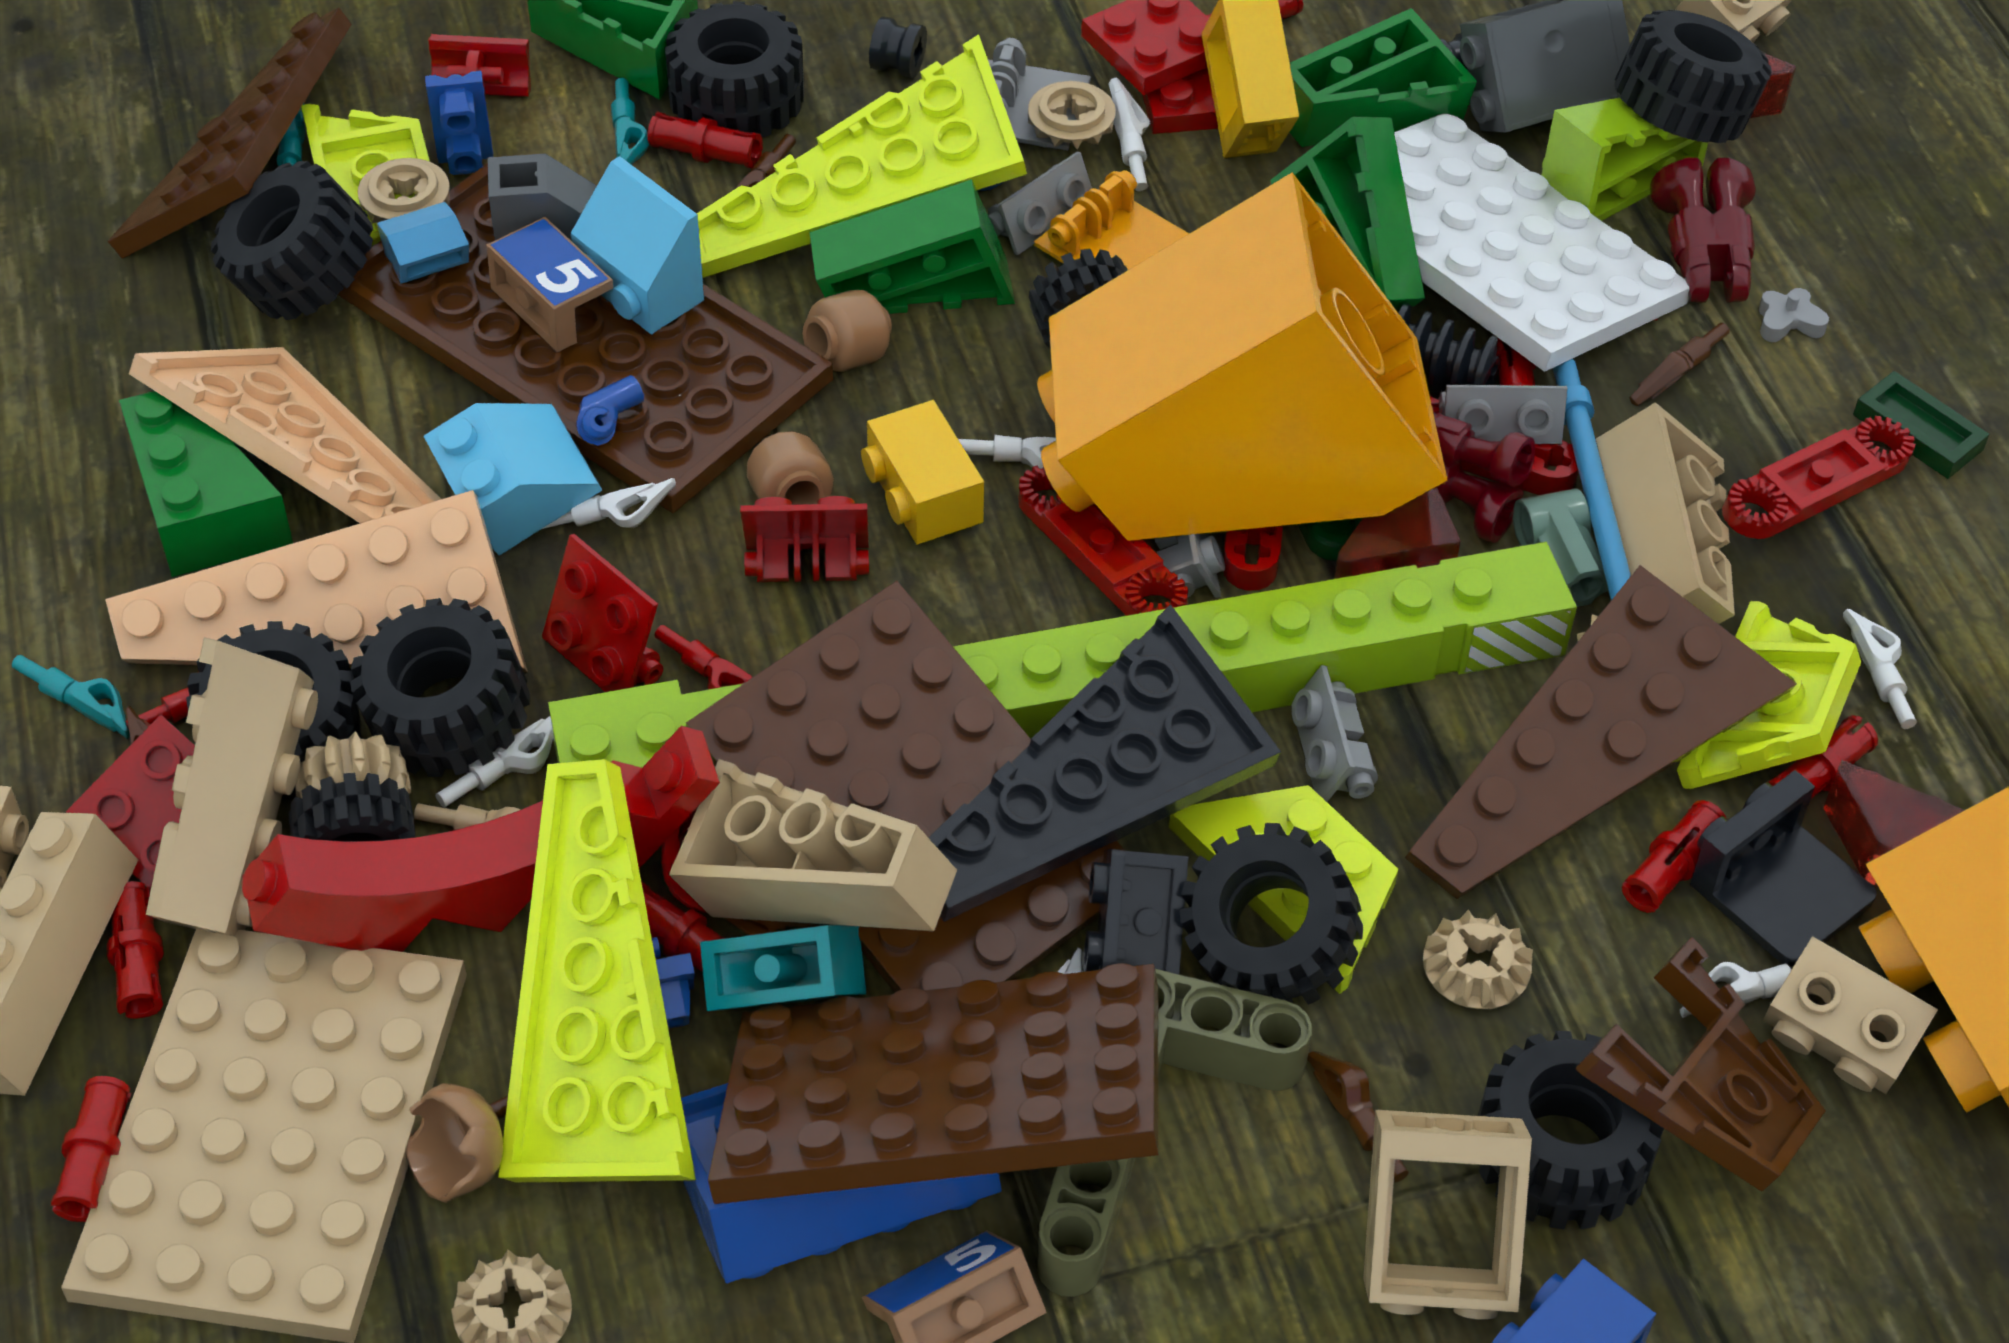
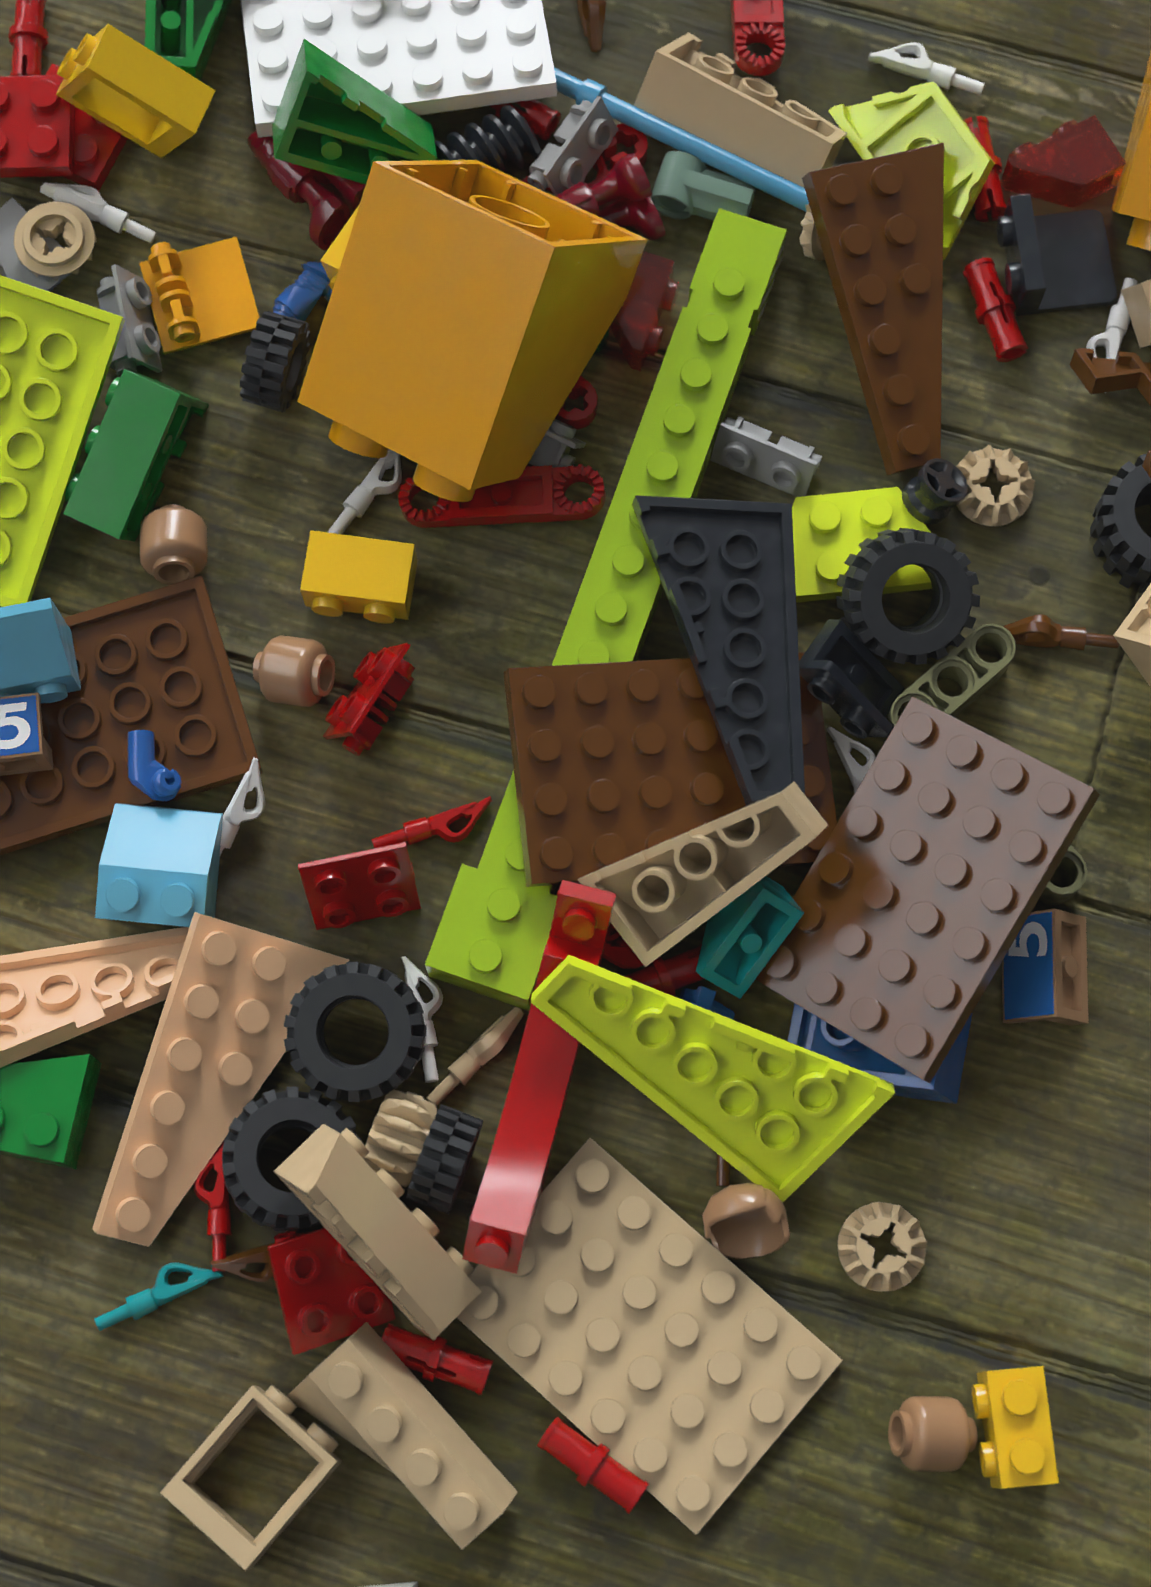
camera: 55 degrees left, 25 degrees up
none -> black wheel [902,458,968,525]

